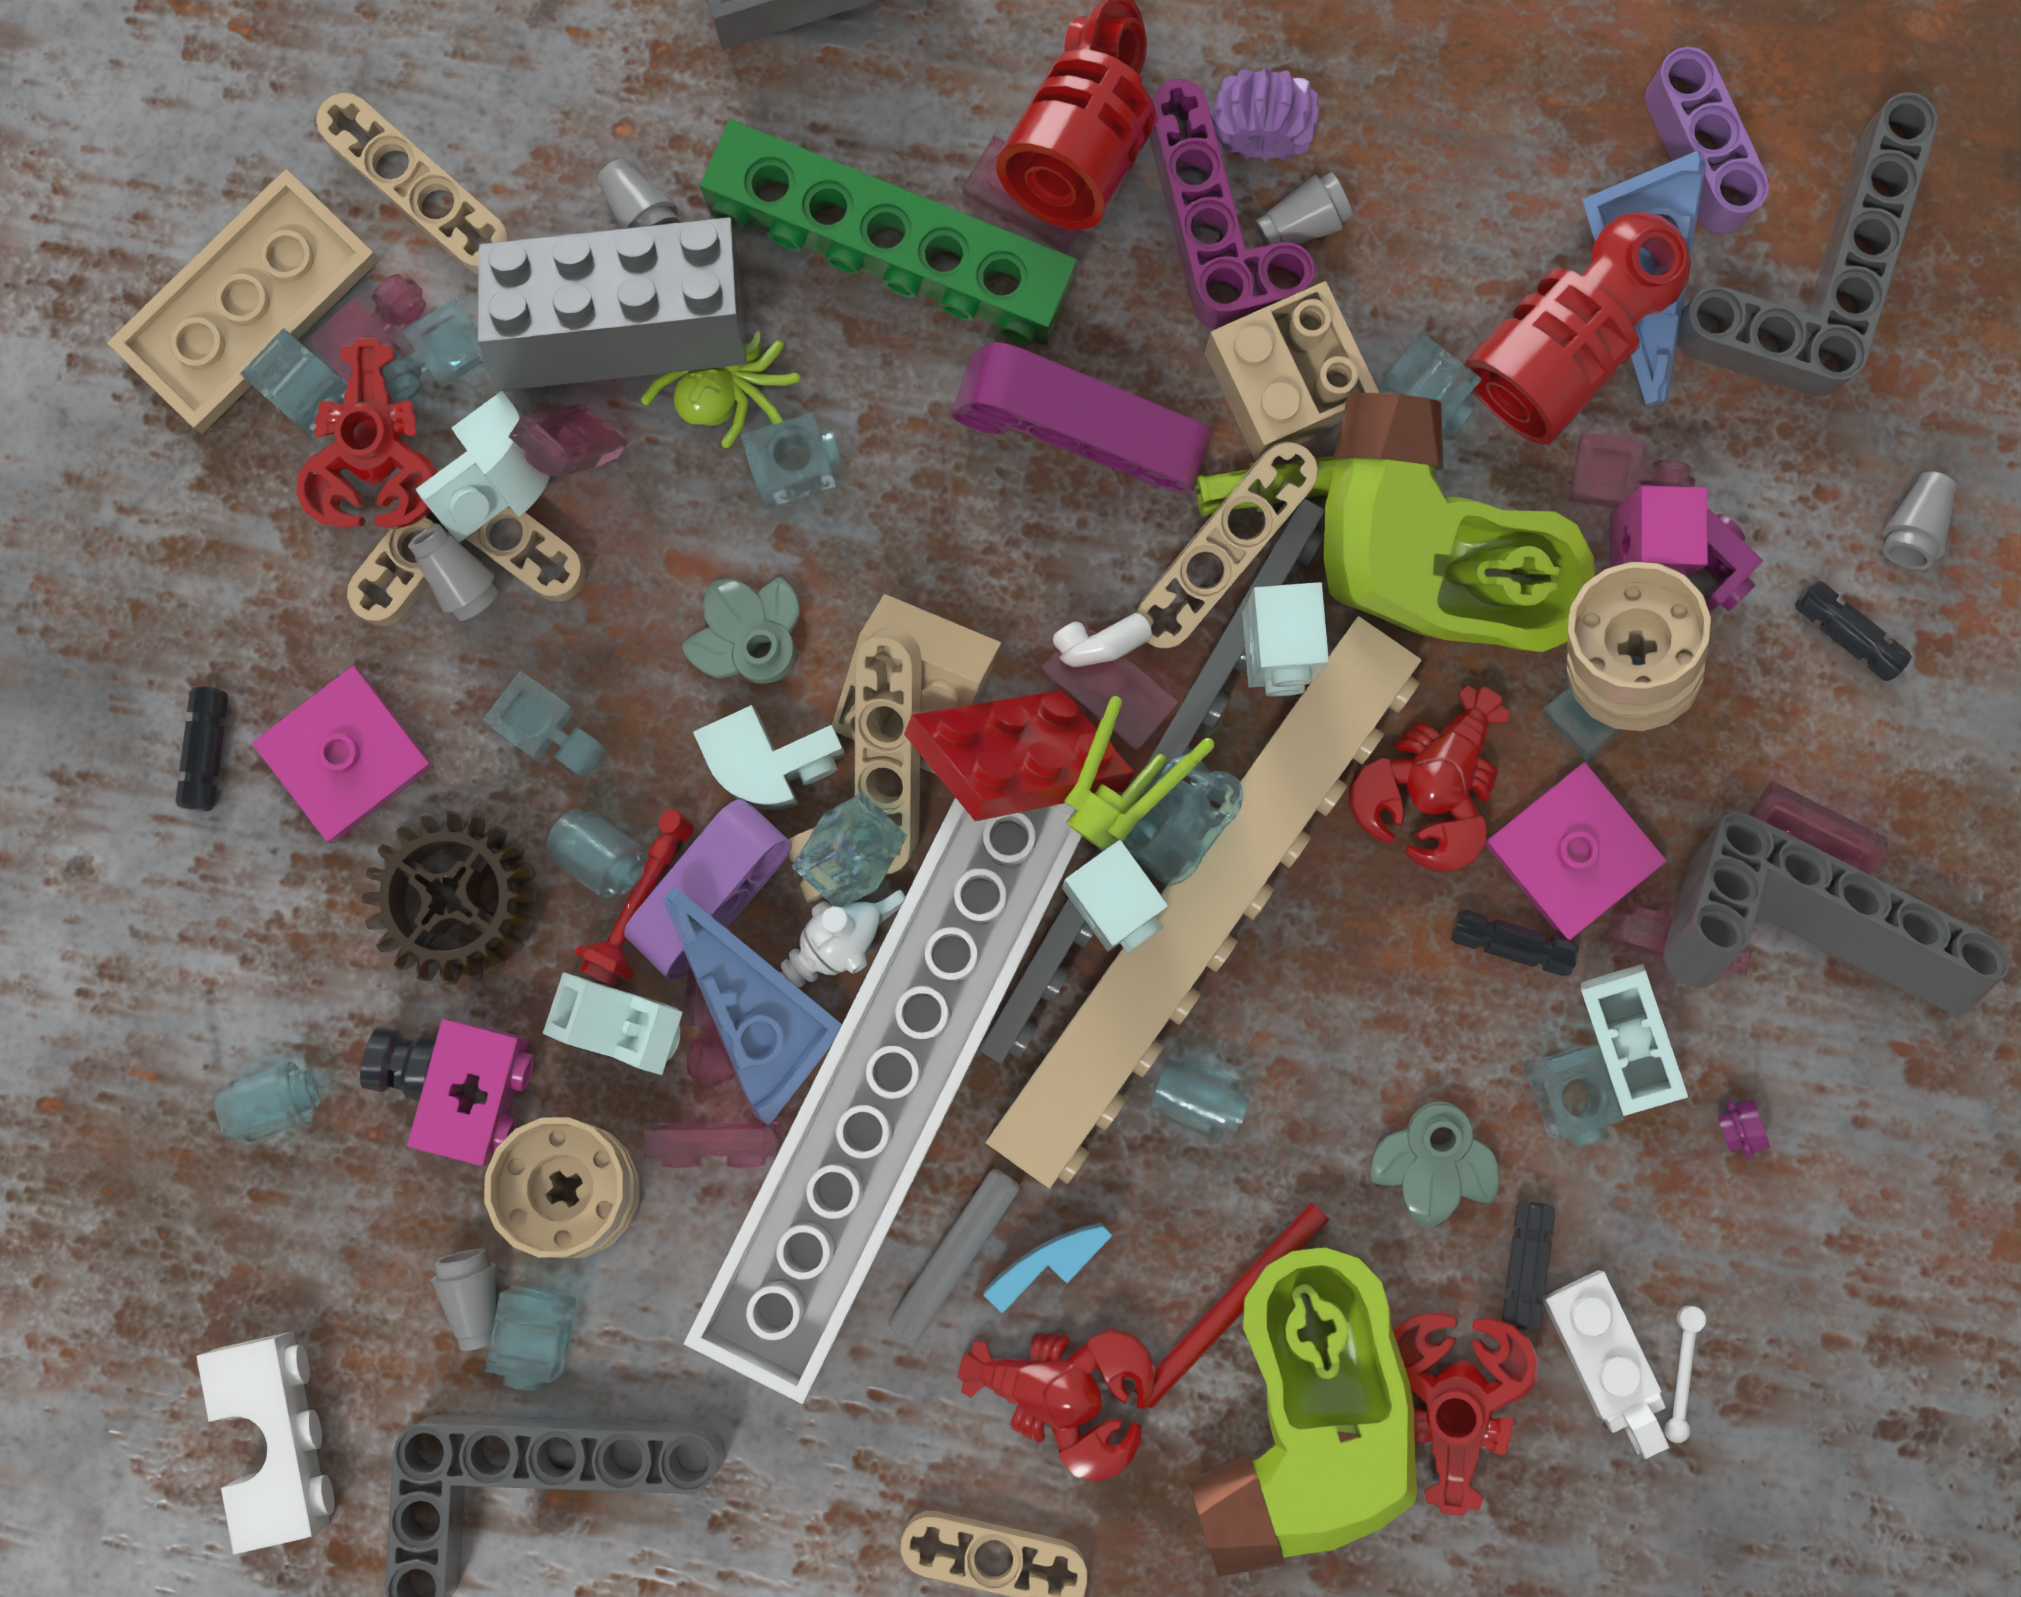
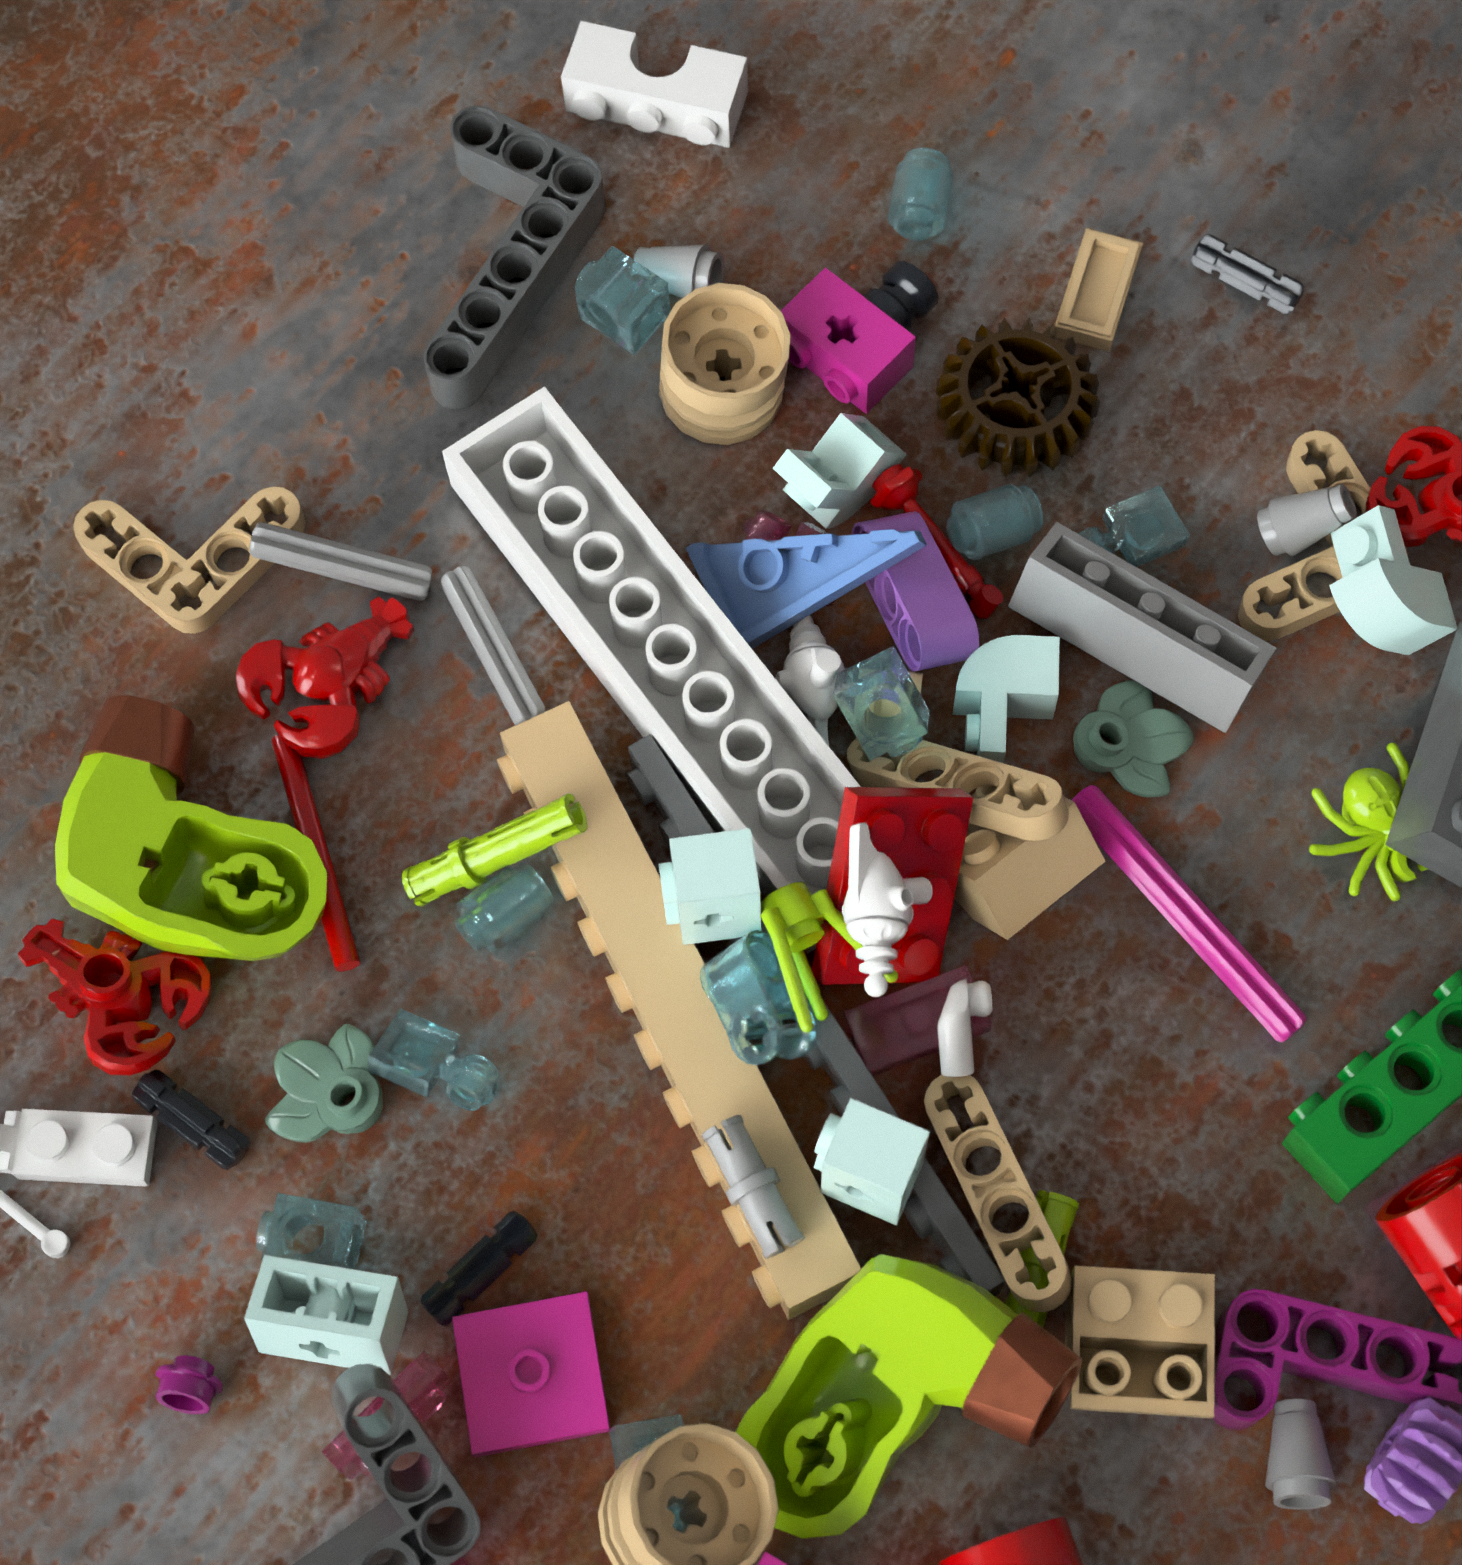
camera: 120 degrees right, 15 degrees down
dark pink plate [252,665,434,844] -> none
clear pink plate [508,403,628,479] -> none
clear pink plate [644,1122,782,1168] -> none
clear light blue brick [740,412,842,509] -> none
magenta beam [950,342,1212,494] -> none
medium azure slope [983,1222,1112,1313] -> none
red animal [1348,685,1510,872] -> none
clear light blue brick [1378,332,1481,434] -> none
none -> light grey axle [249,522,432,601]
none -> clear light blue plate [368,1008,499,1111]
none -> lime pin [402,793,588,907]
none -> light grey pin [702,1115,805,1259]
none -> white piece [842,822,933,997]
none -> light grey brick [1008,522,1277,734]
none -> tan tile [1054,228,1143,352]
none -> dark pink axle [1071,785,1307,1042]

